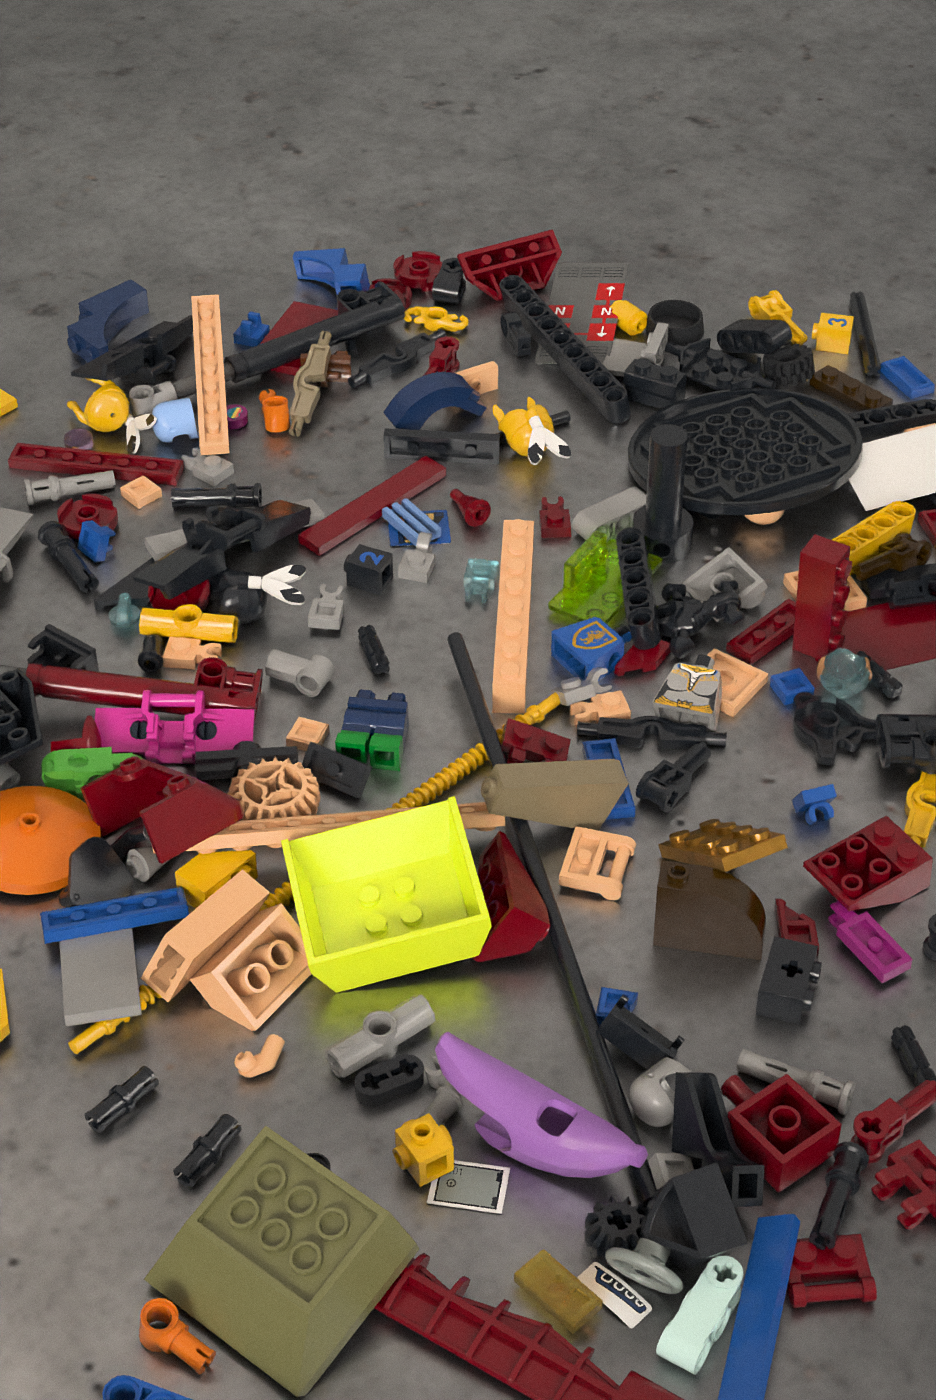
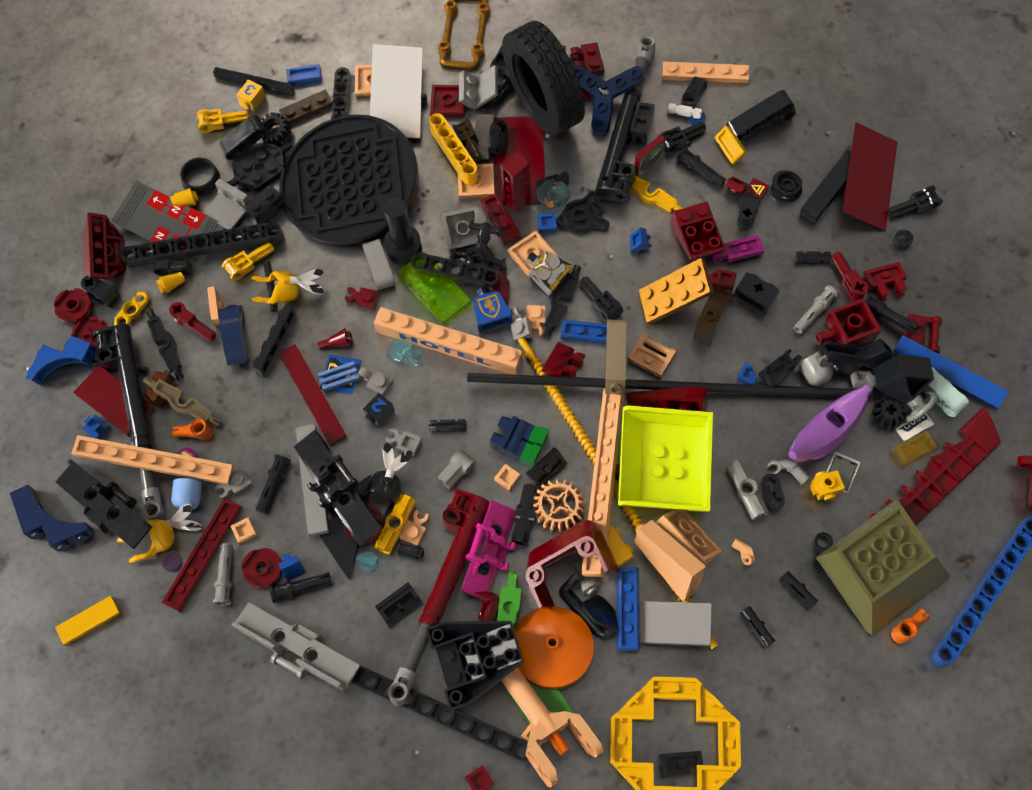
camera: 70 degrees left, 25 degrees up
none -> yellow cone [156,272,185,294]
none -> yellow connector [222,242,274,281]

